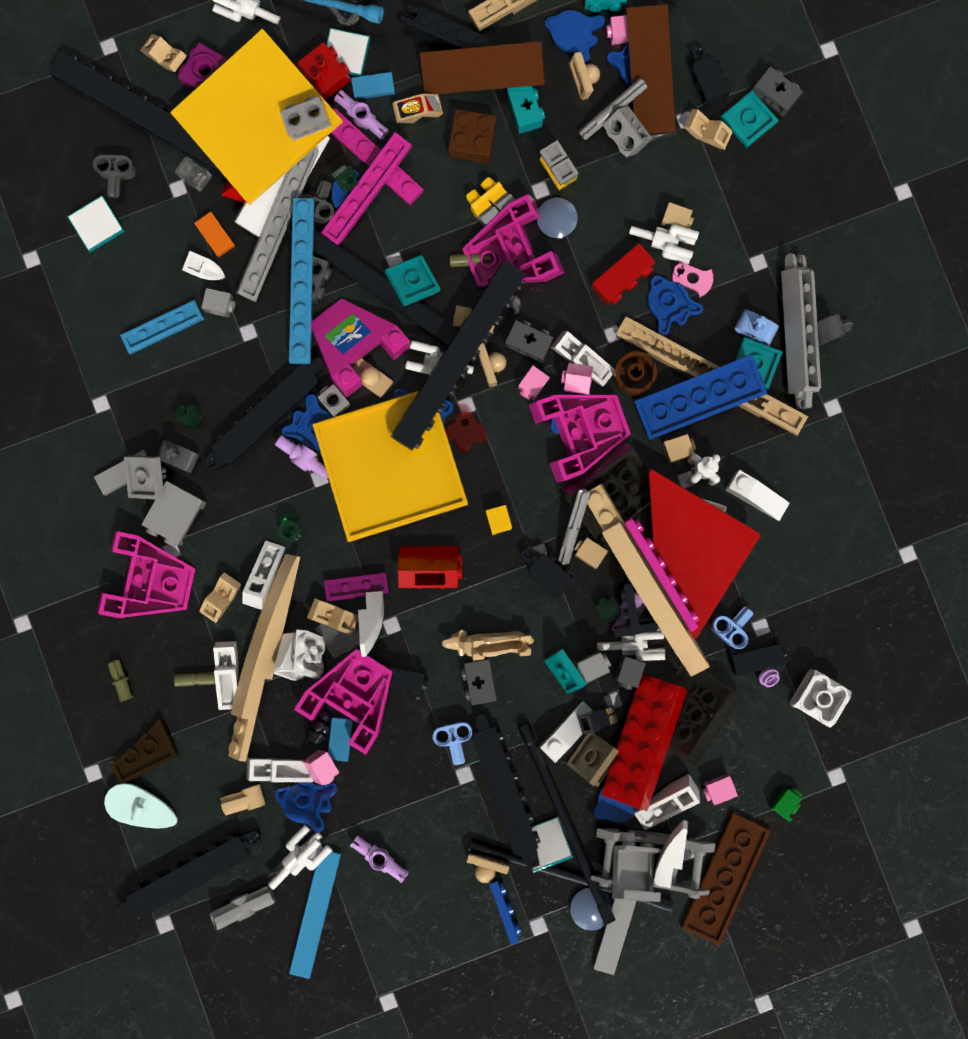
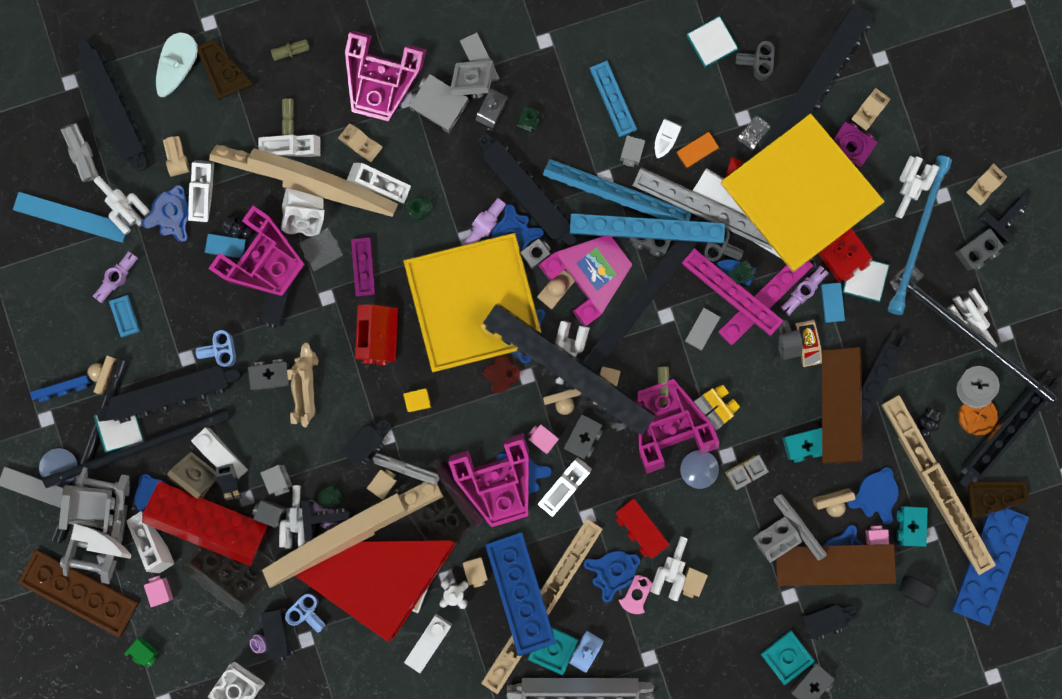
camera: 90 degrees right, 0 degrees up
light grey brick [280,97,332,141] -> none
bright pink brick [303,750,339,785] -> none
tan slope [307,598,359,635] -> none
white slope [358,591,384,657] -> none
teal tile [385,255,441,307] -> none
reddish brown brick [449,110,496,164] -> none
teal tile [544,649,587,694] -> none
bright pink brick [561,363,593,395] -> none
reddish brown brick [613,351,657,396] -> none
dark pink plate [624,517,699,632] -> none
tan slope [684,109,733,150] -> none
none -> dark azure tile [109,295,140,338]
none -> dark azure plate [543,159,691,221]
none -> light grey tile [685,308,720,351]
none -> dark grey beam [778,319,803,360]

